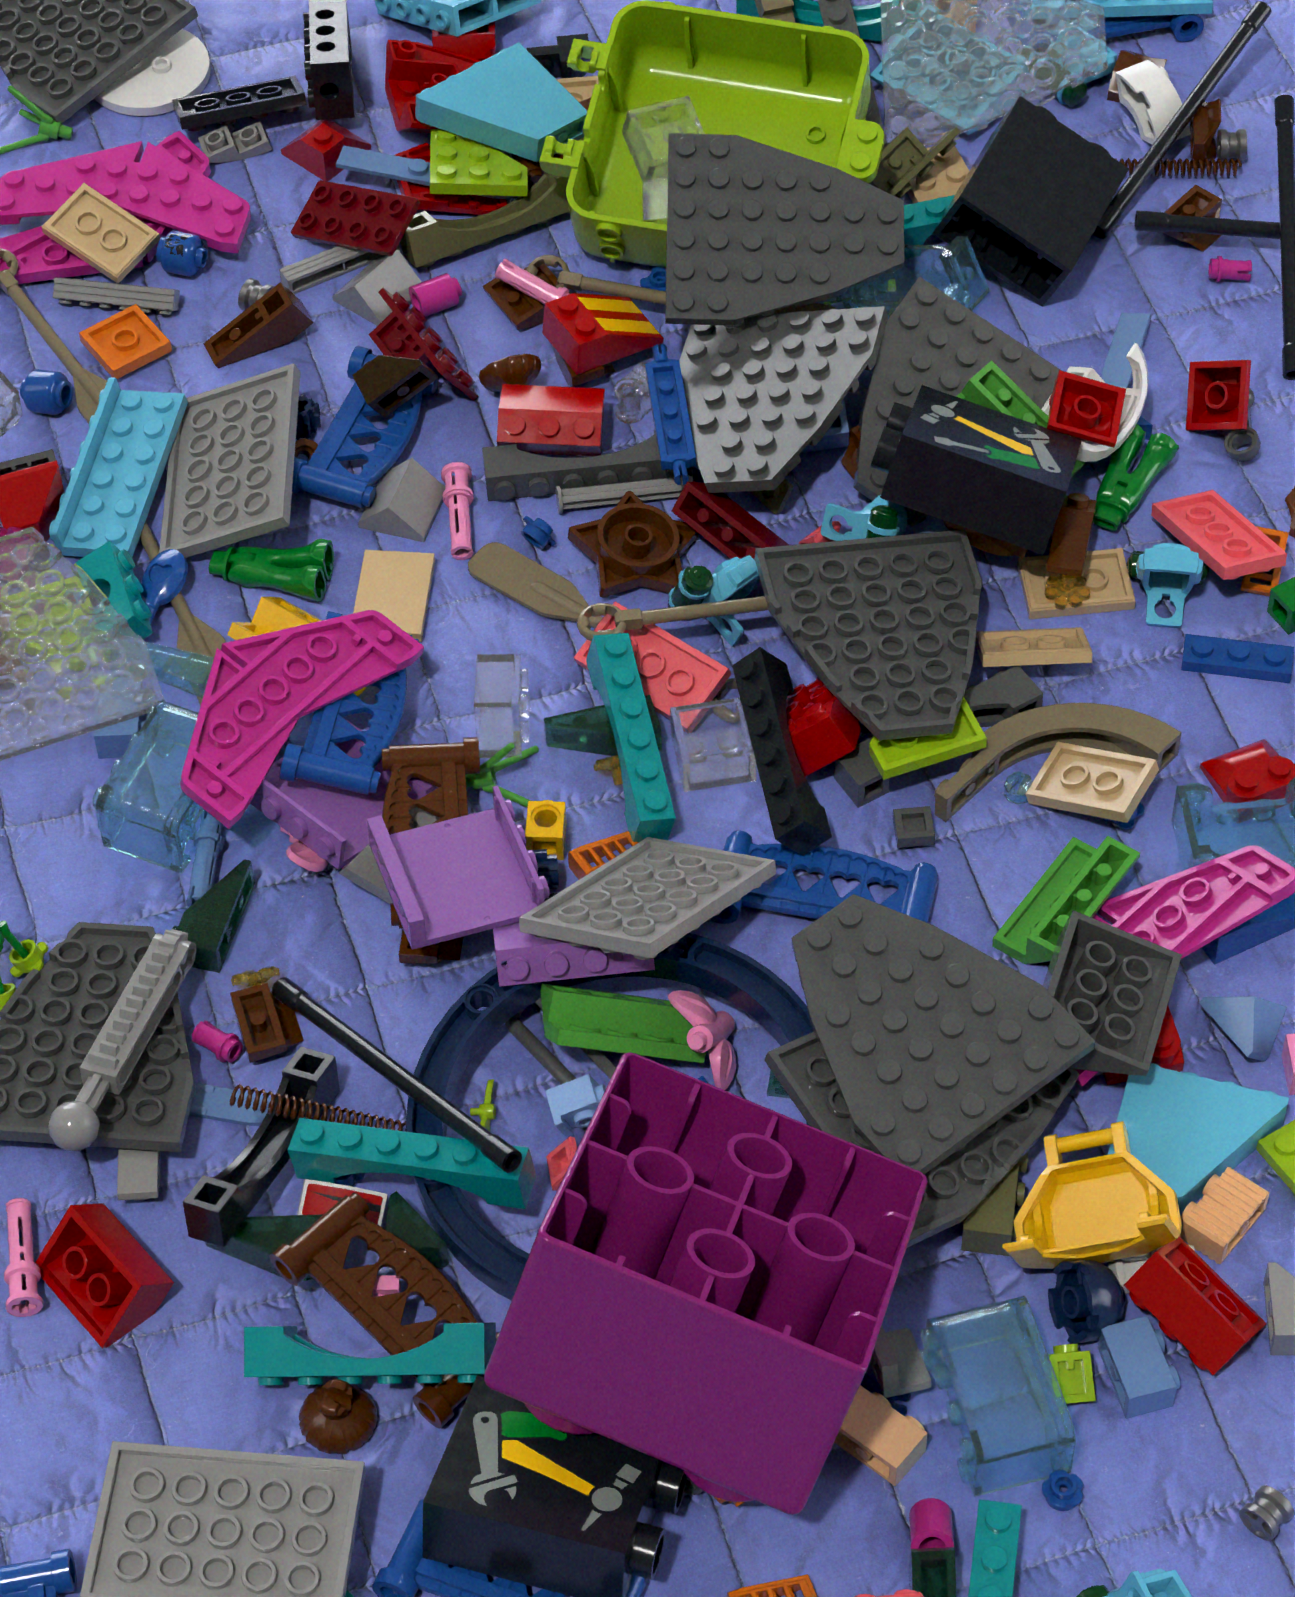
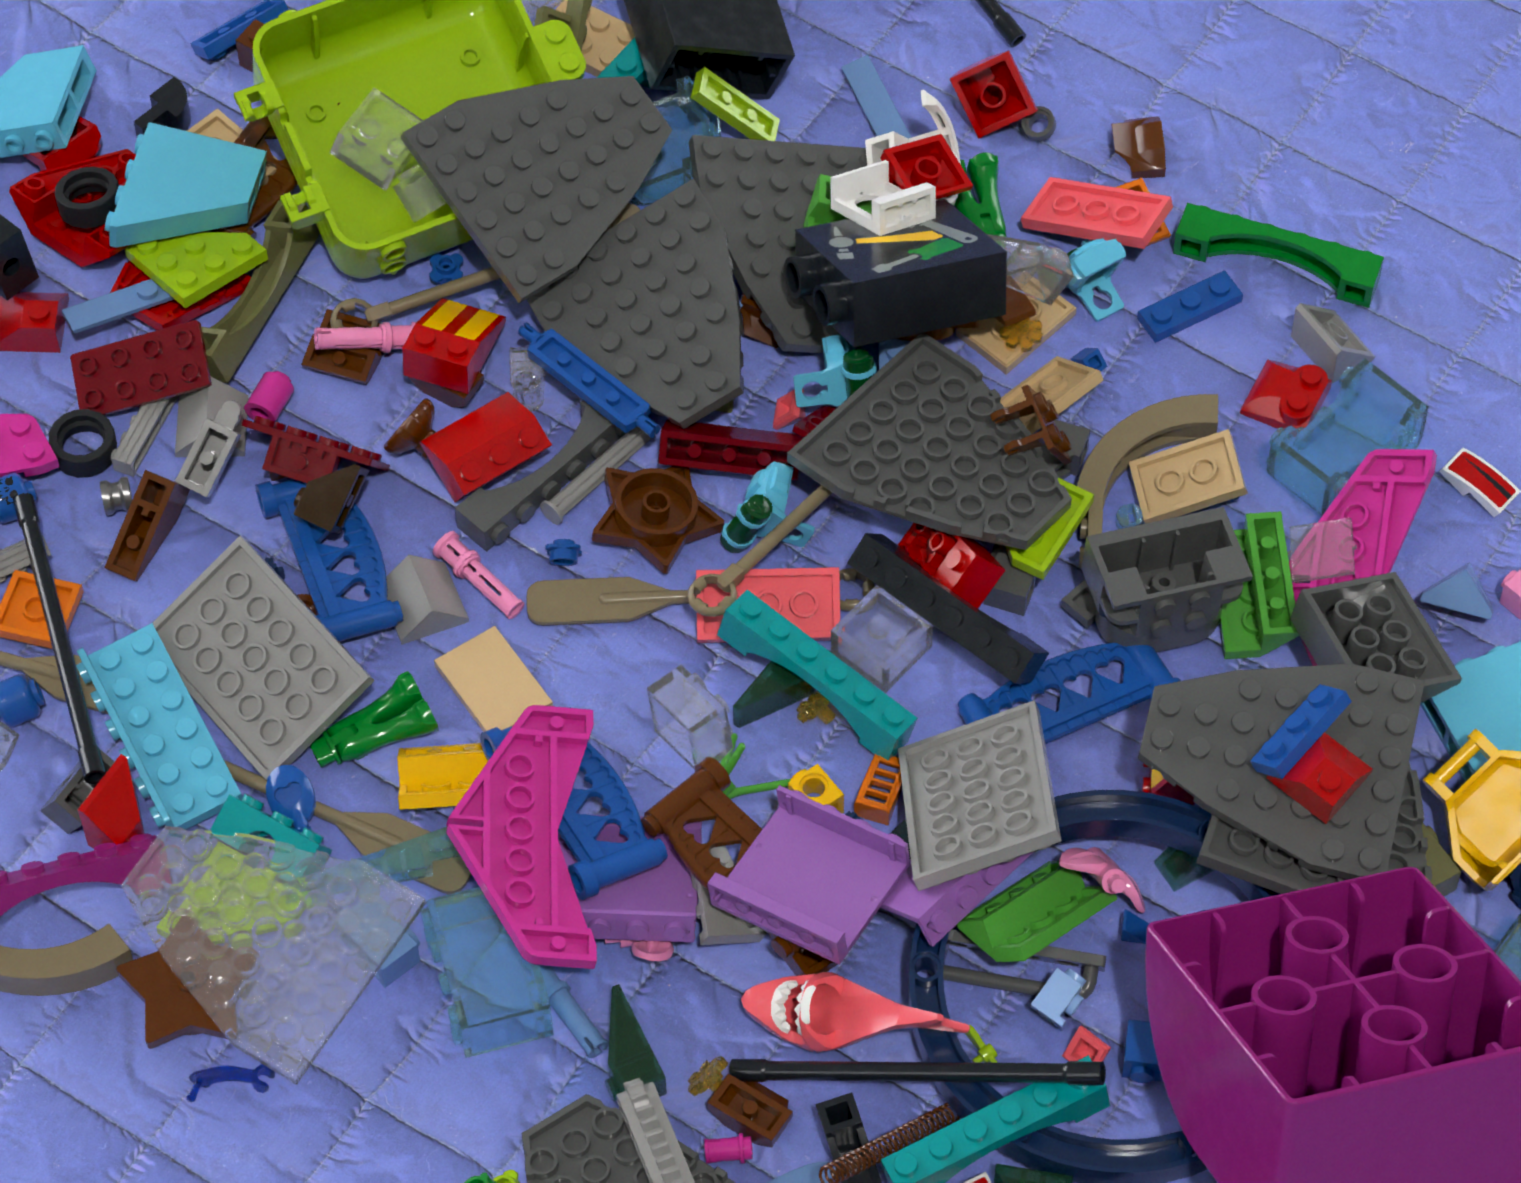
camera: 40 degrees left, 5 degrees up
none -> black piece [13,493,106,784]
none -> black tyre [49,409,117,478]
none -> black tyre [55,167,119,229]
none -> light grey hinge [175,400,244,497]
none -> lime plate [690,67,780,141]
none -> coral piece [741,972,970,1053]
none -> white panel [830,160,936,236]
none -> clear slope [987,234,1074,305]
none -> reddish brown plate [990,384,1072,465]
none -> blue piece [1071,348,1108,372]
none -> dark grey brick [1081,507,1253,652]
none -> blue plate [1250,684,1352,779]
none -> red slope [1266,732,1373,824]
none -> clear piece [1288,517,1357,583]

